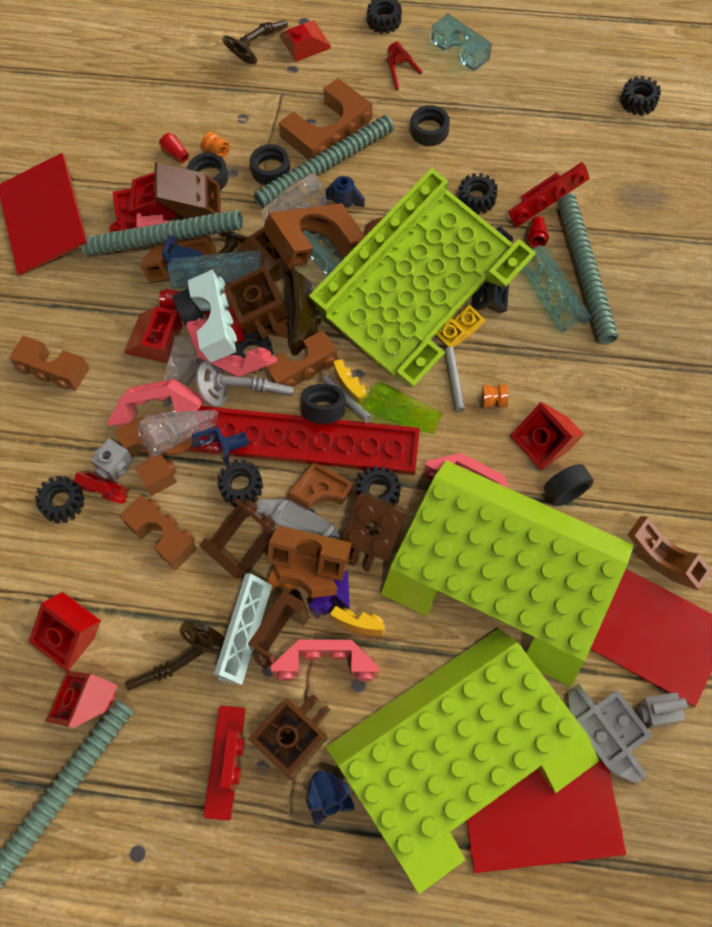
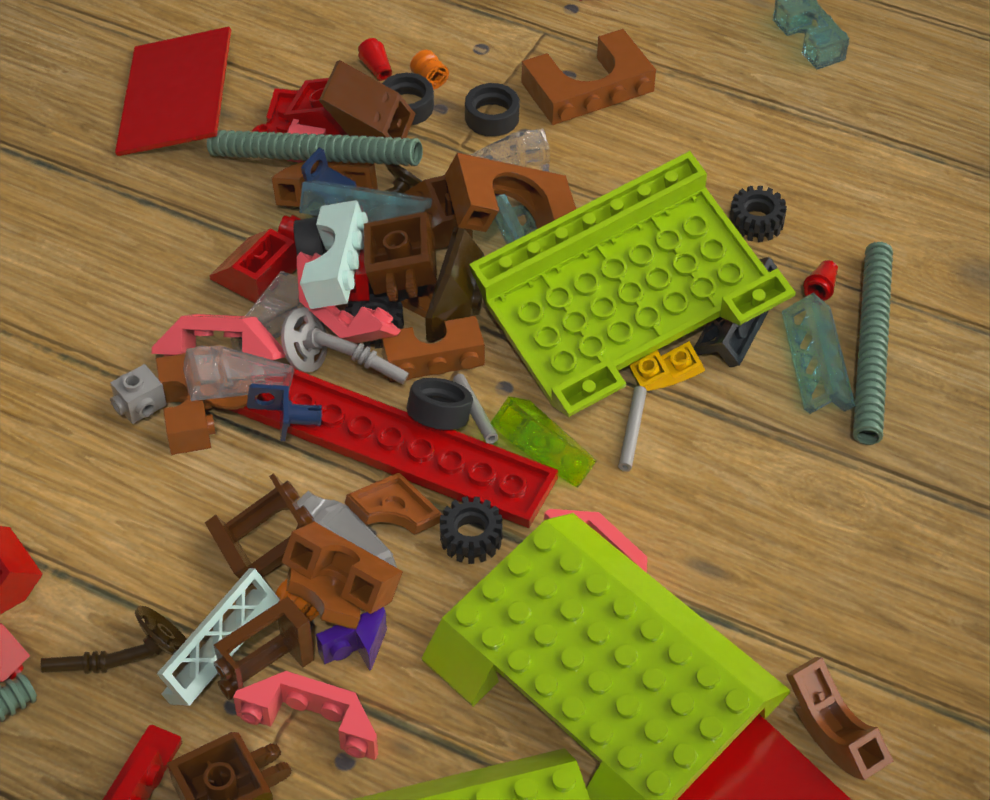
camera: 15 degrees right, 15 degrees down
dark orange arch [9,335,89,391] -> none
black tyre [35,476,85,524] -> none
red hinge [73,471,129,504] -> none
dark orange arch [119,495,197,571] -> none
black tyre [217,460,263,507] -> none
sand green piece [254,115,394,208] -> none
dark blue brick [323,176,365,208] -> none
yellow slope [330,606,385,636] -> none
yellow slope [334,359,367,408] -> none
reddish brown hinge [342,492,408,572] -> none
red plant [386,41,422,90] -> none
black tyre [411,105,450,146] -> none
orange wheel [481,384,508,408] -> none
red bracket [508,162,590,227] -> none
red slope [510,402,585,470] -> none
black tyre [543,464,594,506] -> none

